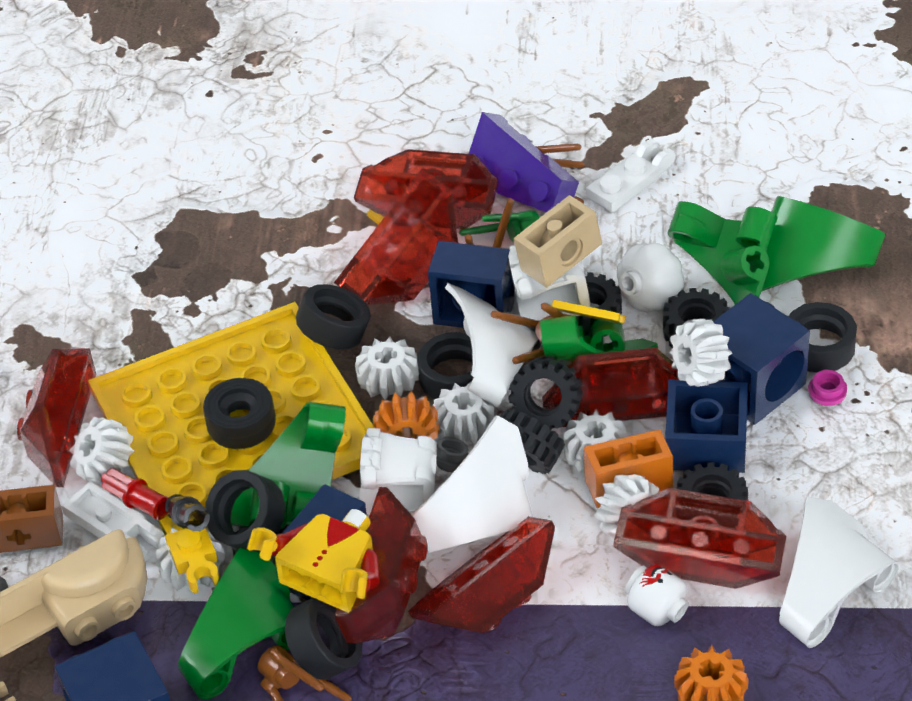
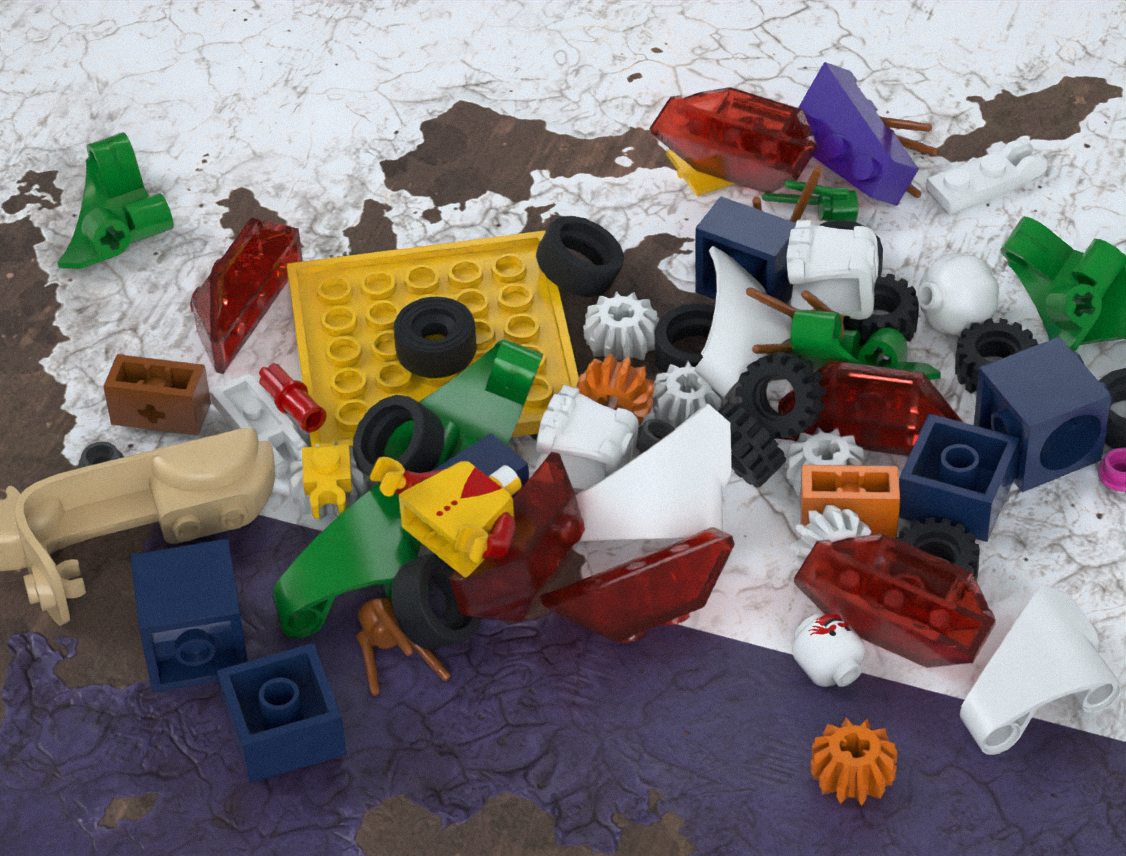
camera: 15 degrees right, 0 degrees up
white gear [69,417,134,484] -> none
black pin [164,494,210,531] -> none
clear red wedge [334,168,458,305] -> none
tan brick [513,195,602,288] -> none
yellow piece [552,300,626,324] -> none
white gear [669,319,732,387] -> none

